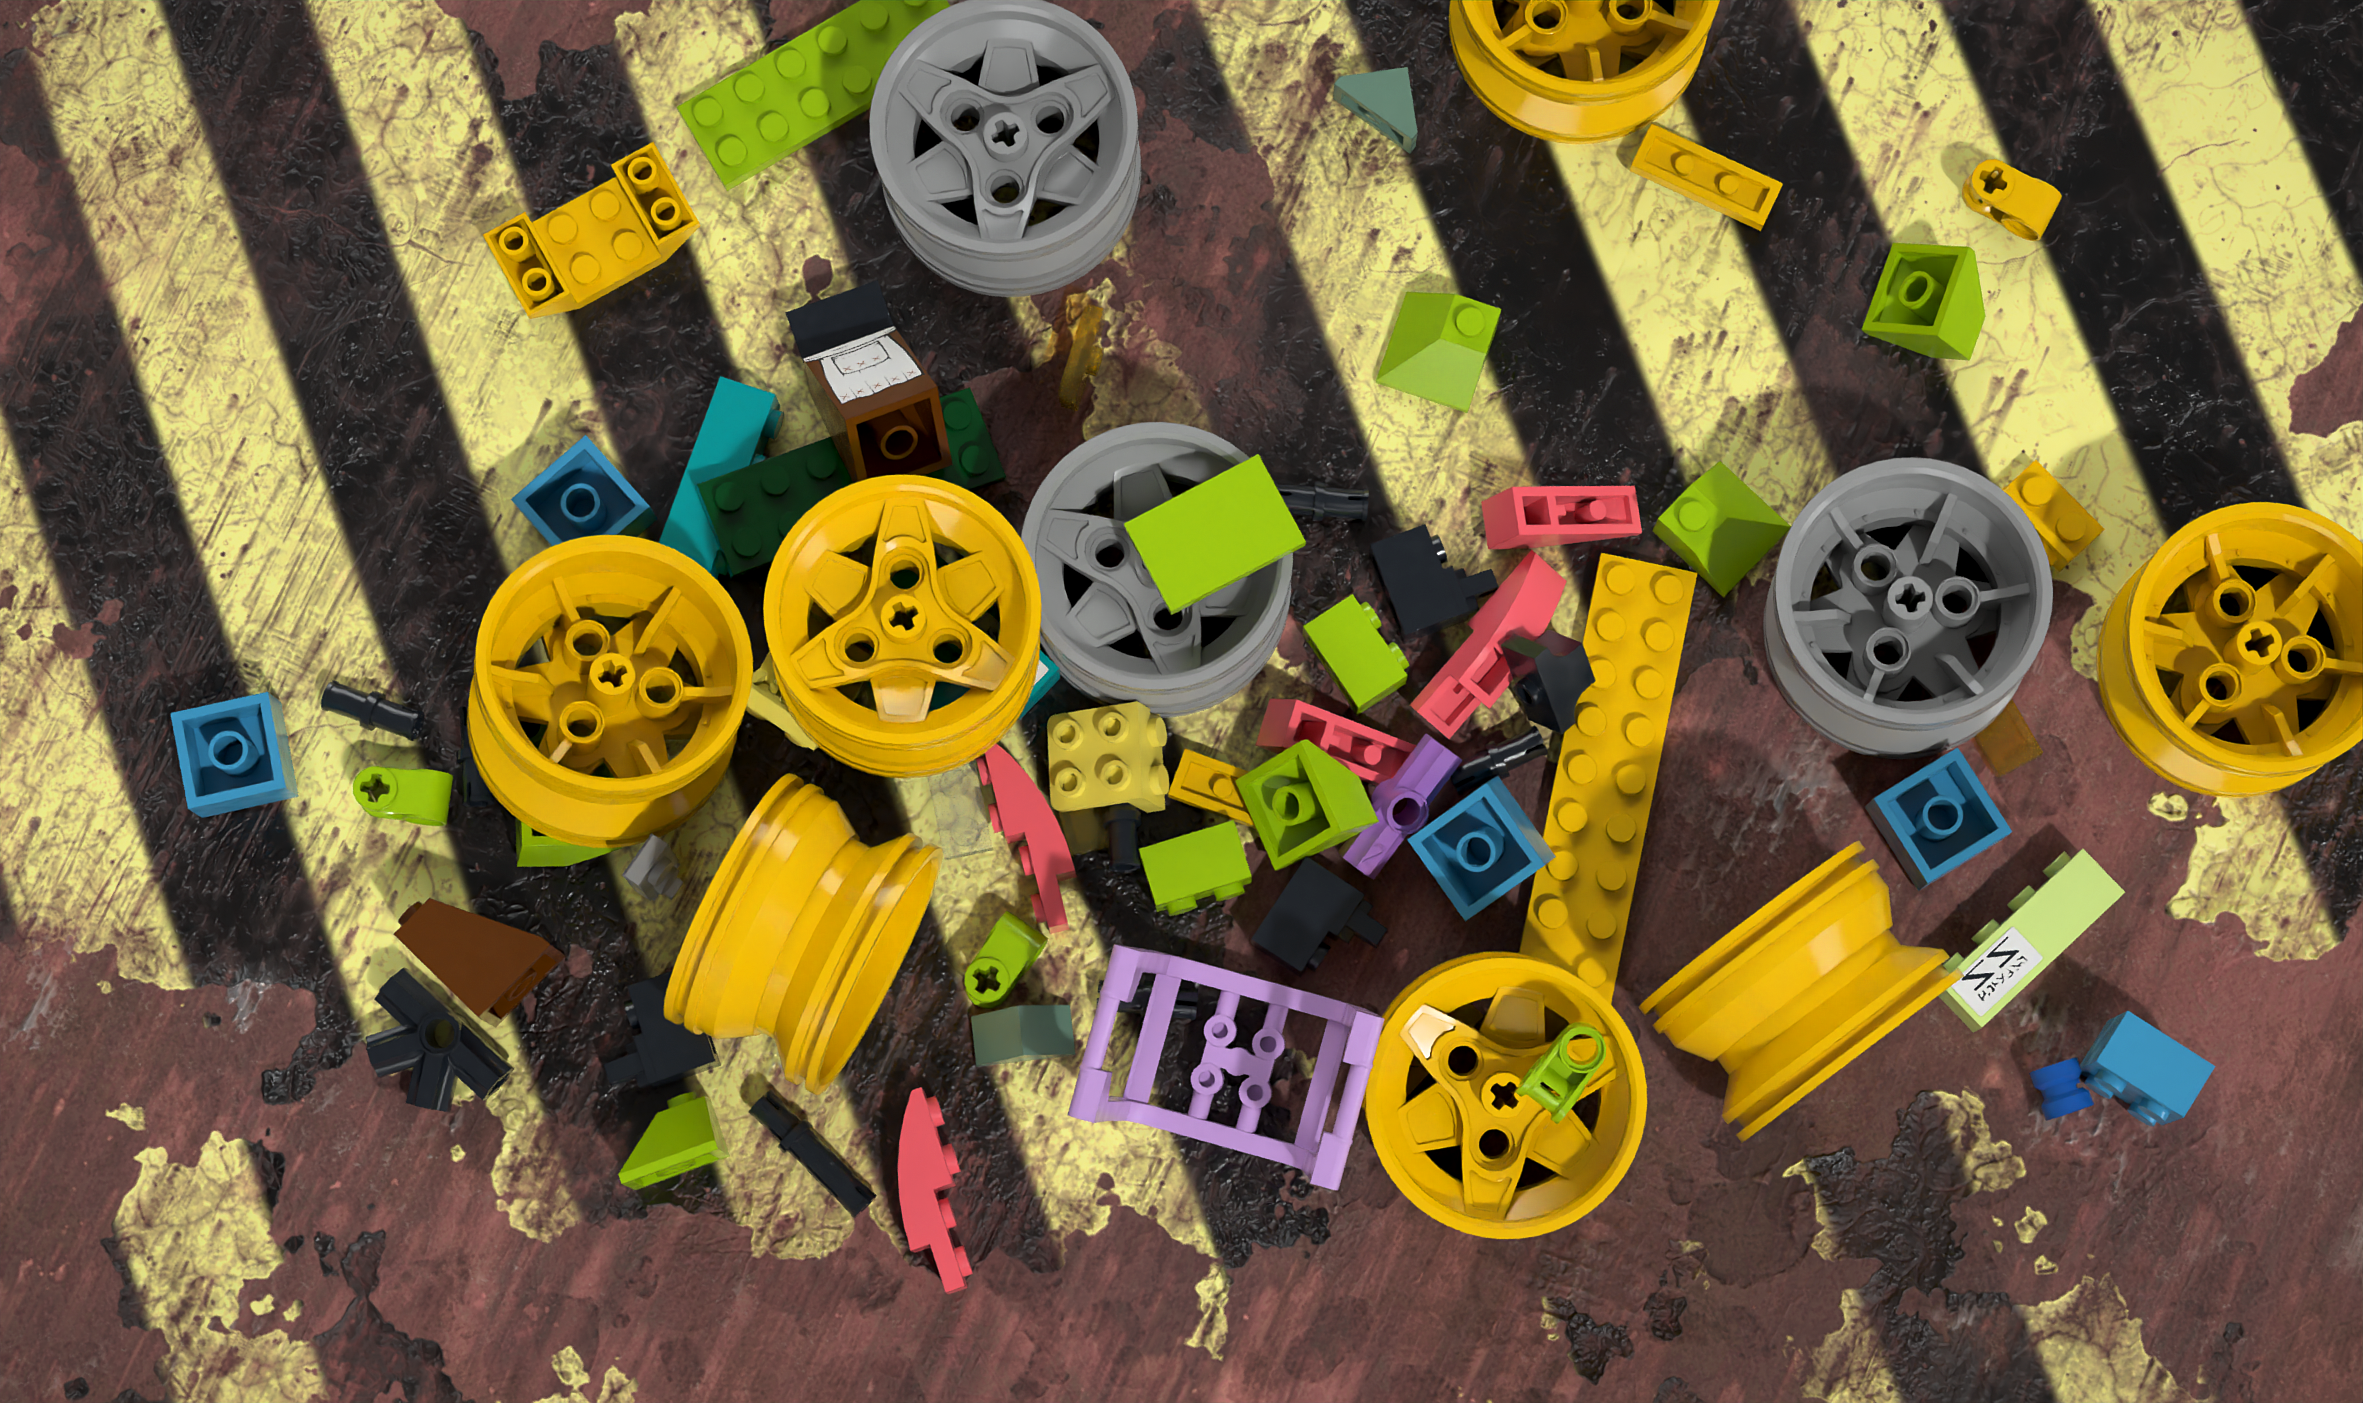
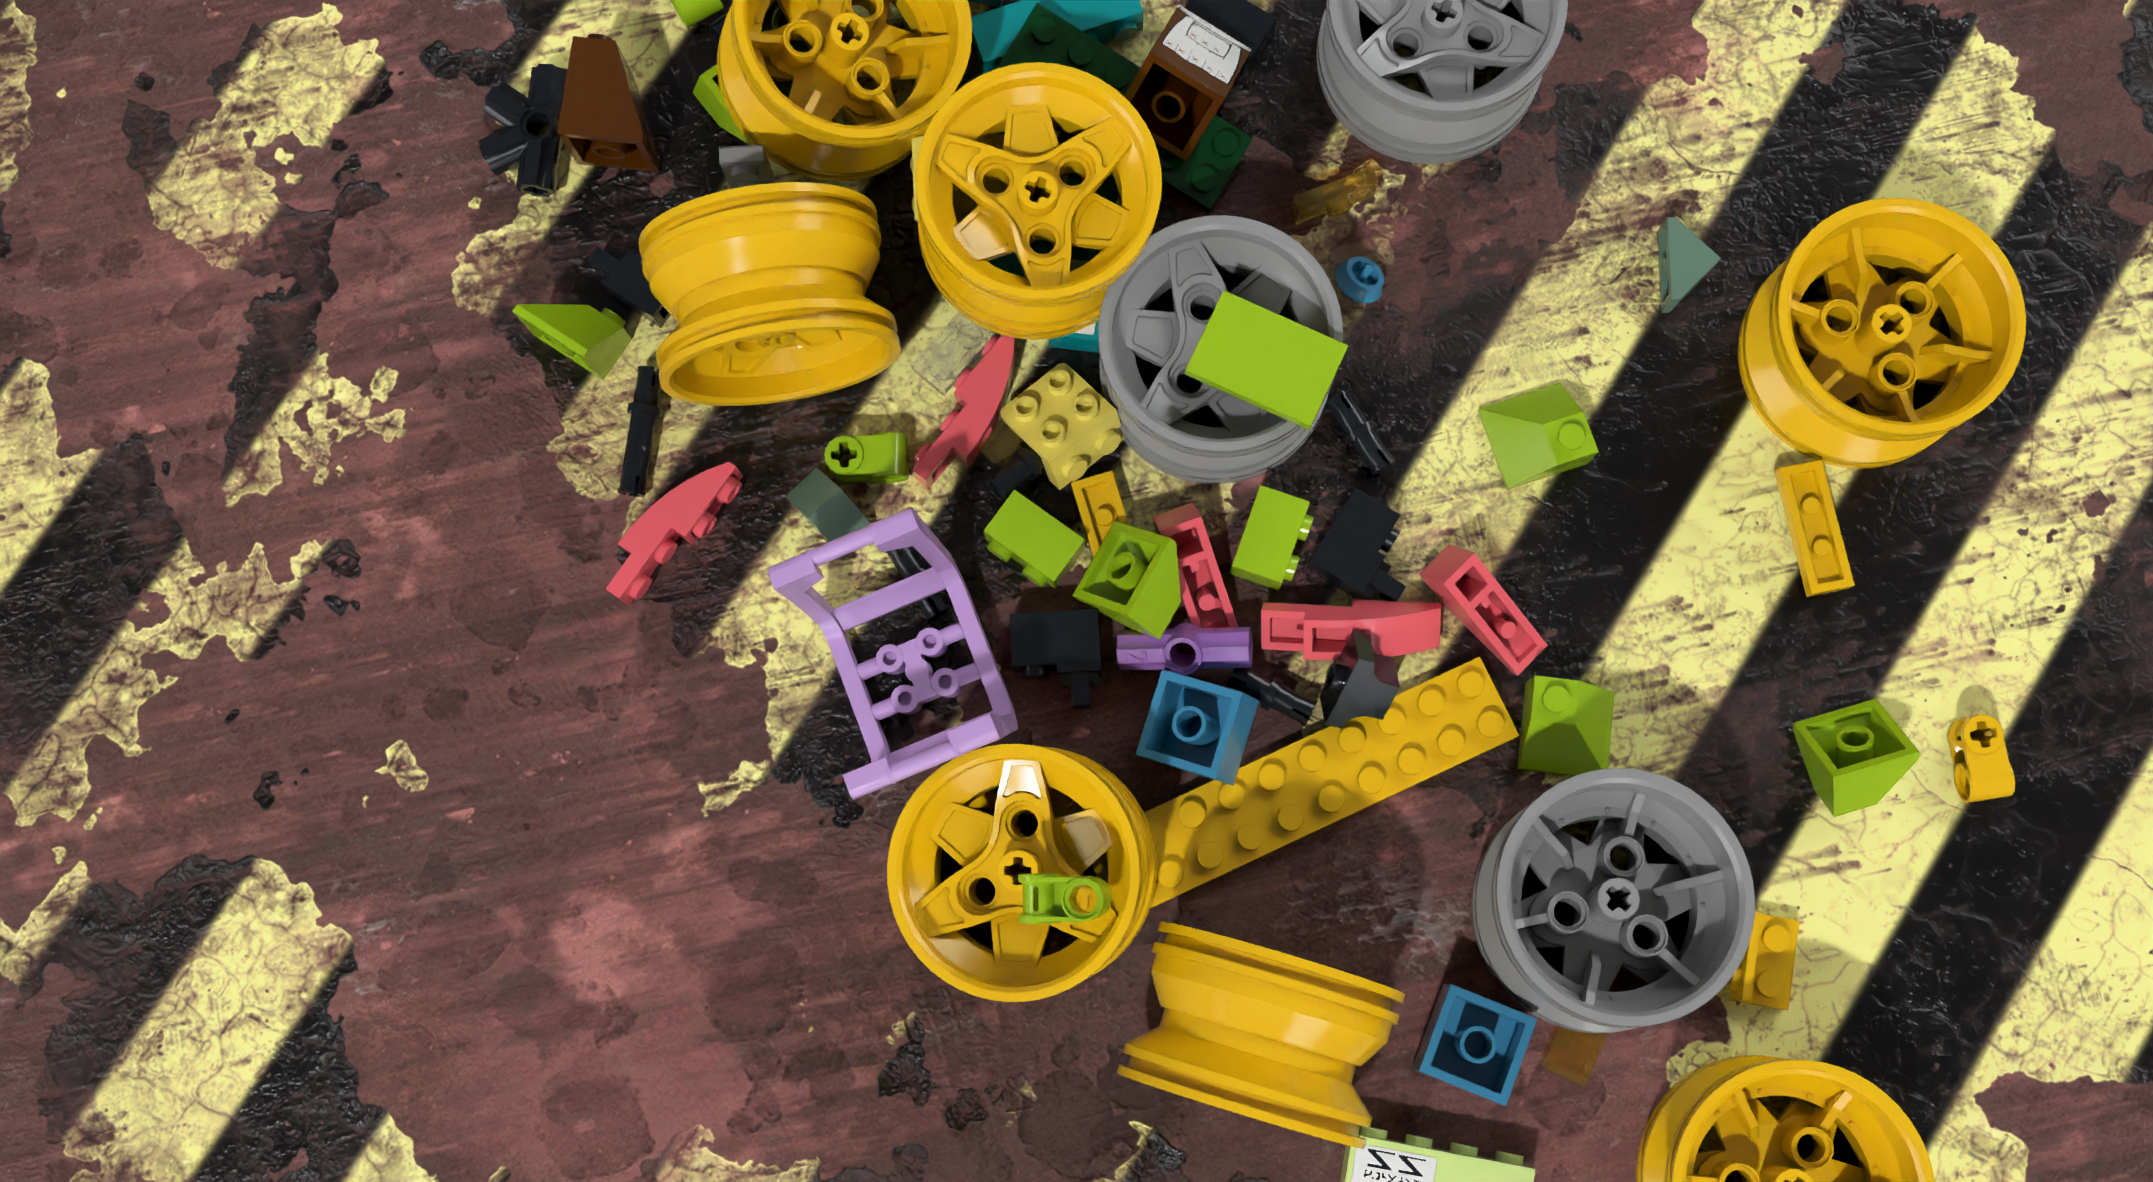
camera: 55 degrees right, 0 degrees up
none -> dark azure hat [1335,256,1384,303]

